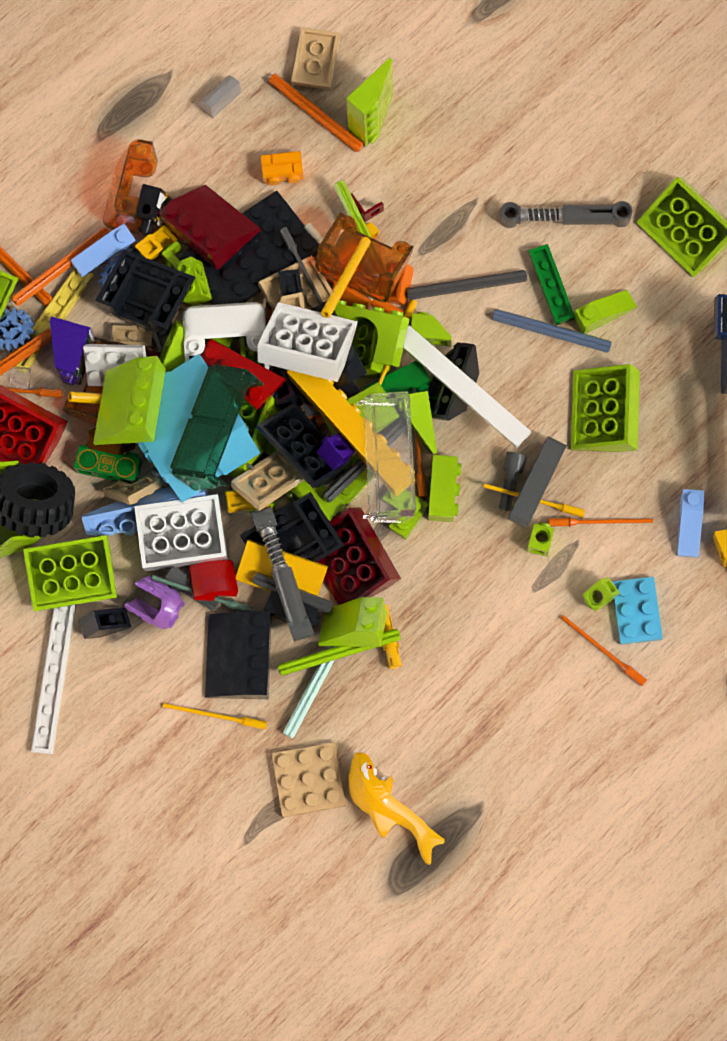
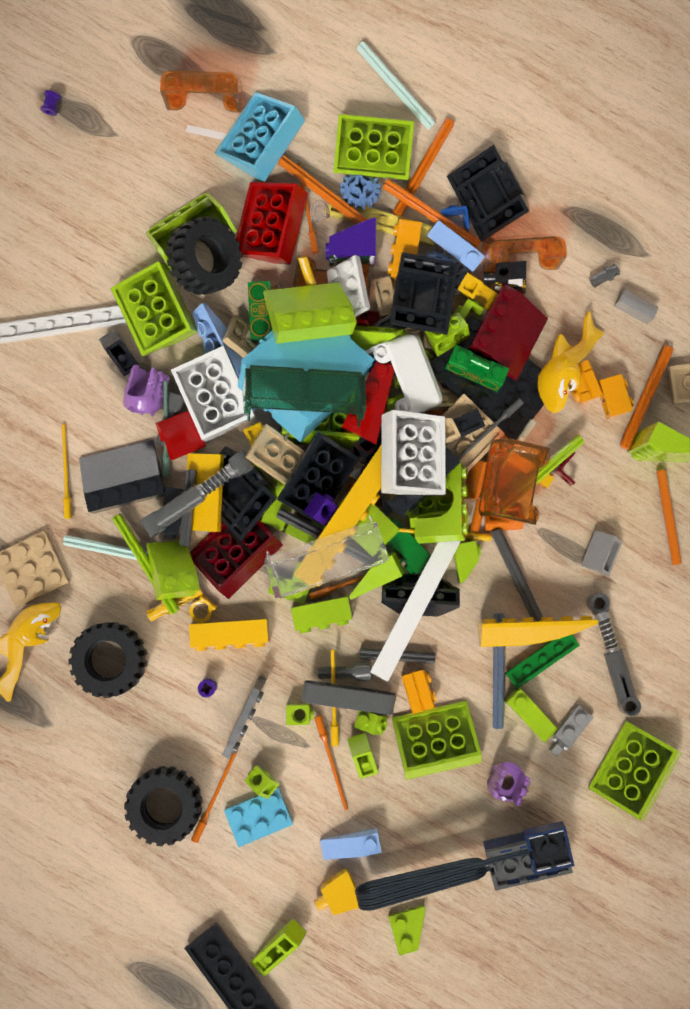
camera: 65 degrees right, 10 degrees up
yellow piece [321,237,371,318] -> none
none -> black tyre [68,622,148,698]
none -> black tyre [124,766,203,847]
none -> yellow piece [189,595,217,623]
none -> yellow brick [189,619,269,651]
none -> dark purple bush [198,678,217,698]
none -> wing [222,676,267,759]
none -> lime slope [347,733,378,779]
none -> lime bracket [354,711,387,735]
none -> dark grey axle [359,648,436,664]
none -> light orange brick [388,219,422,279]
none -> light orange brick [401,668,437,714]
none -> blue bracket [440,205,470,231]
none -> green piece [445,345,509,392]
none -> black slope [447,144,530,242]
none -> yellow wedge [478,615,598,647]
none -> medium lavender piece [487,762,530,806]
none -> yellow piece [538,311,604,413]
none -> light grey hinge [549,705,594,756]
none -> light grey brick [581,530,623,577]
none -> dark grey pin [589,264,620,288]
none -> light orange piece [598,374,634,419]
none -> orange piece [656,469,682,565]

